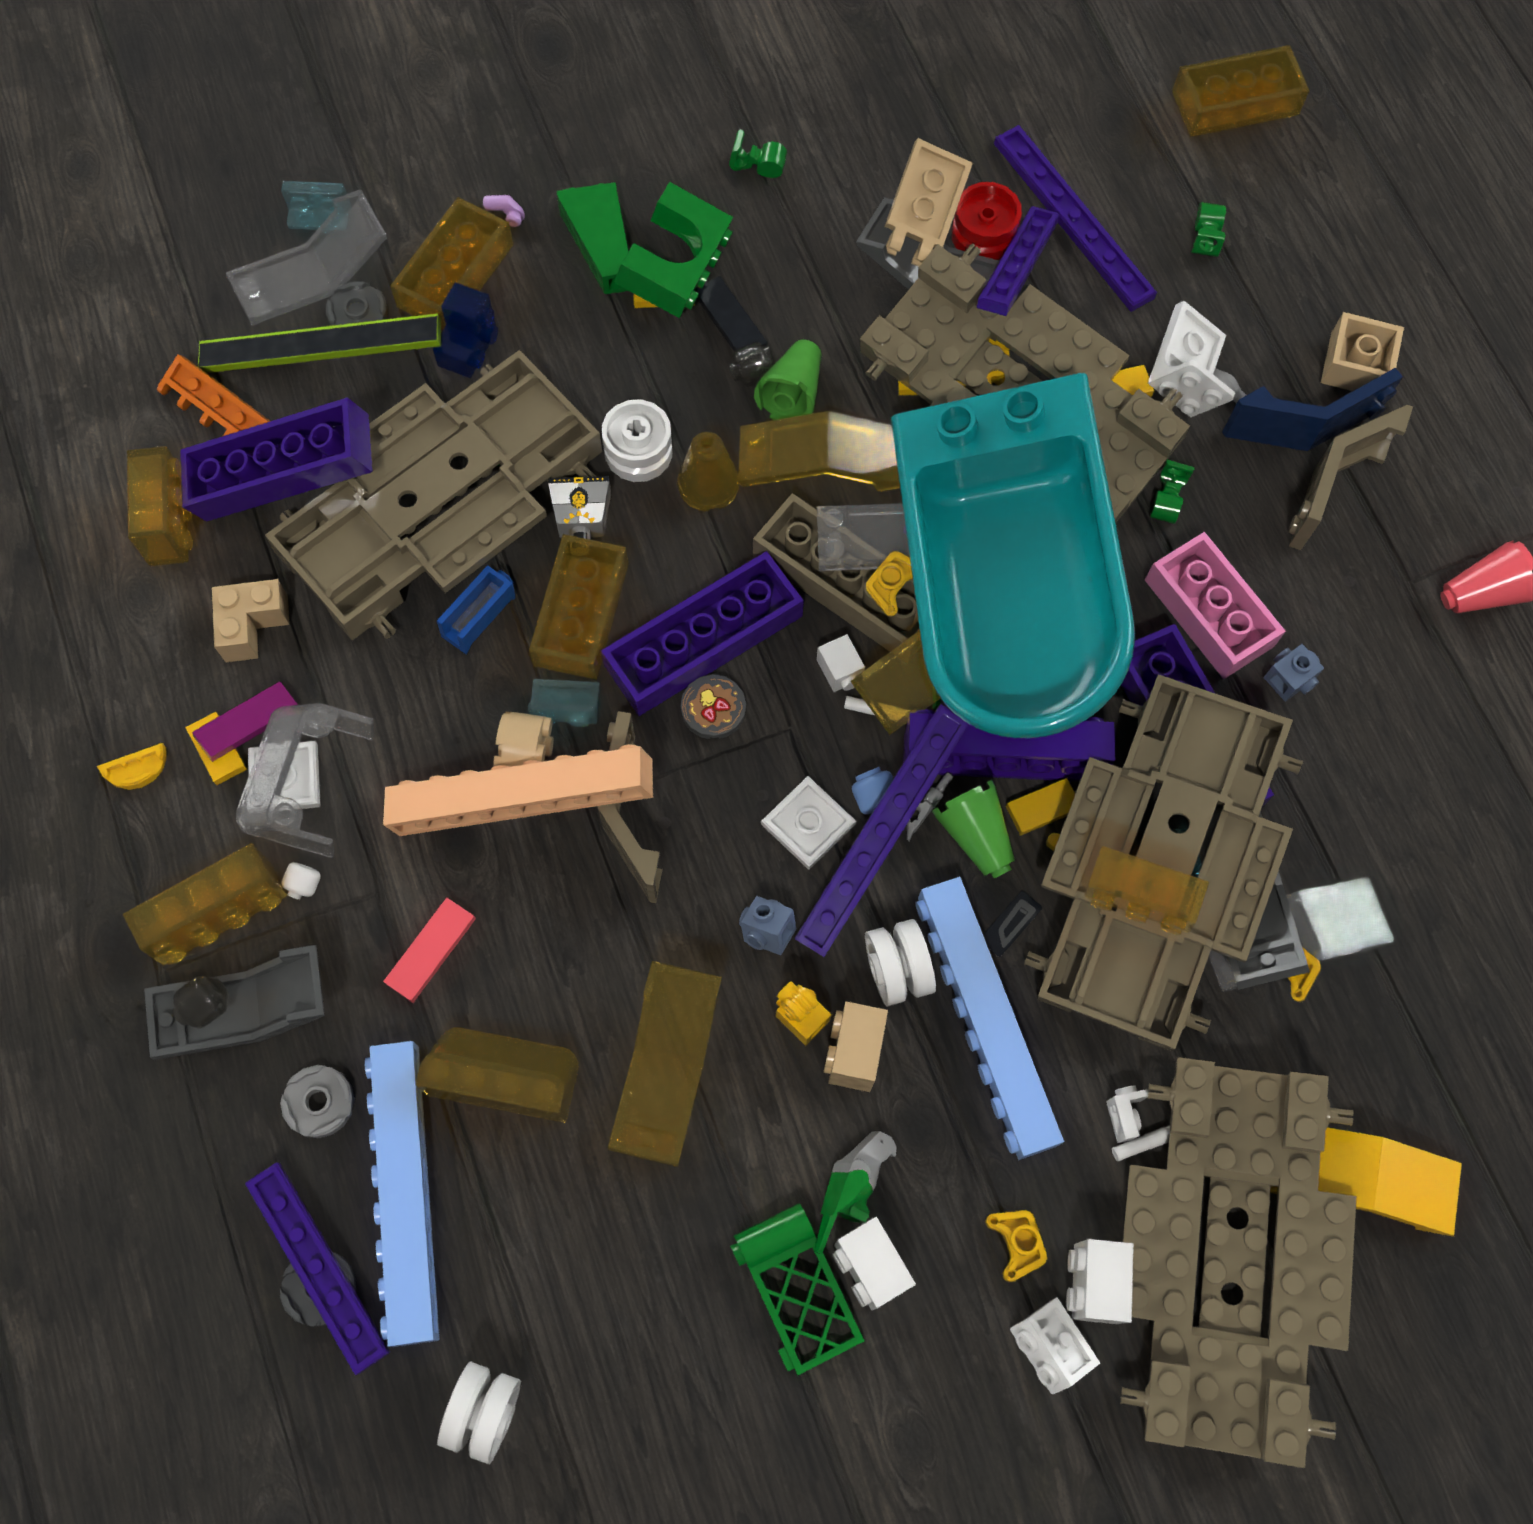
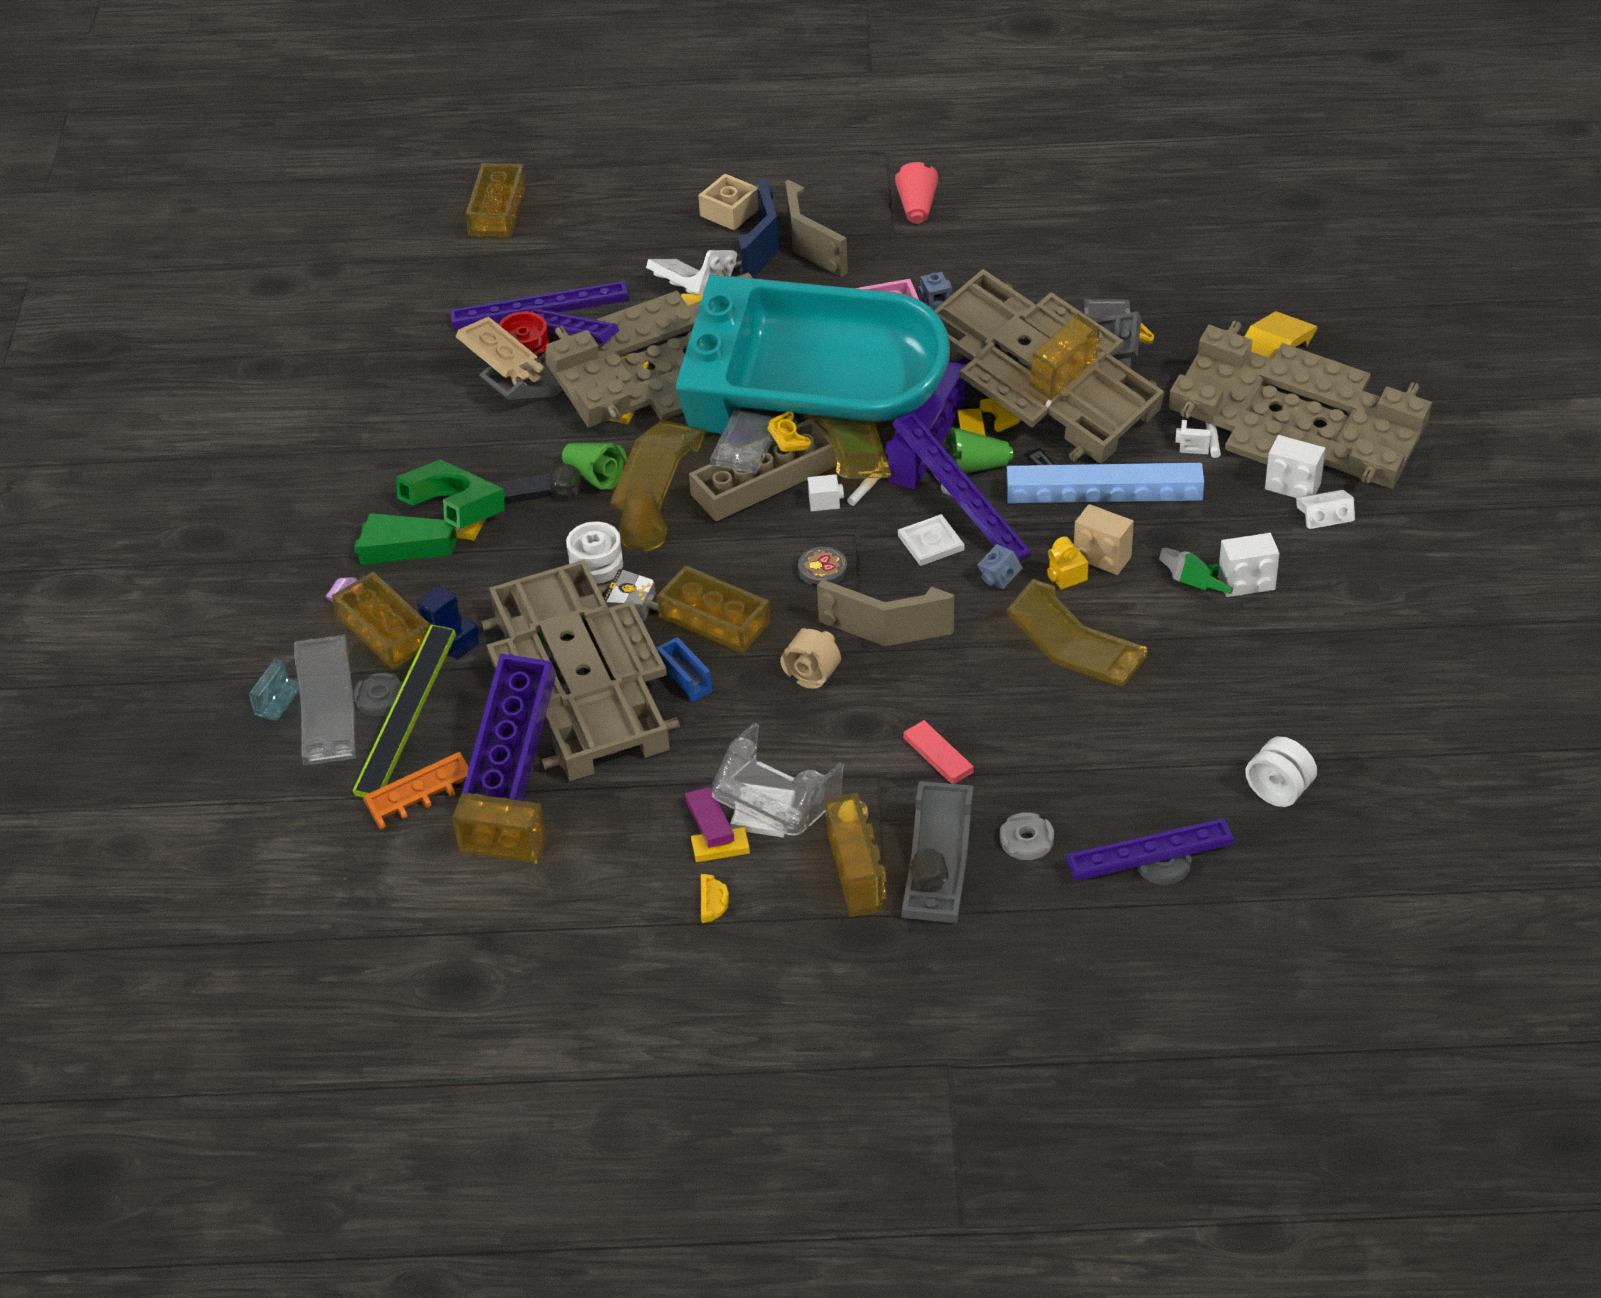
camera: 65 degrees left, 25 degrees down
tan brick [212,579,289,662] -> none
light blue brick [365,1041,440,1347] -> none
light nougat brick [383,745,653,836] -> none
clear yellow windscreen [415,1027,578,1123] -> none
clear light blue bracket [528,679,600,727] -> none
dark purple brick [601,551,804,716] -> none
green leg [729,129,787,178] -> none
green piece [730,1203,864,1375] -> none
medium blue head [851,767,893,815] -> none
white wheel [865,919,936,1007] -> none
yellow piece [985,1210,1047,1282] -> none
green leg [1191,202,1226,257] -> none

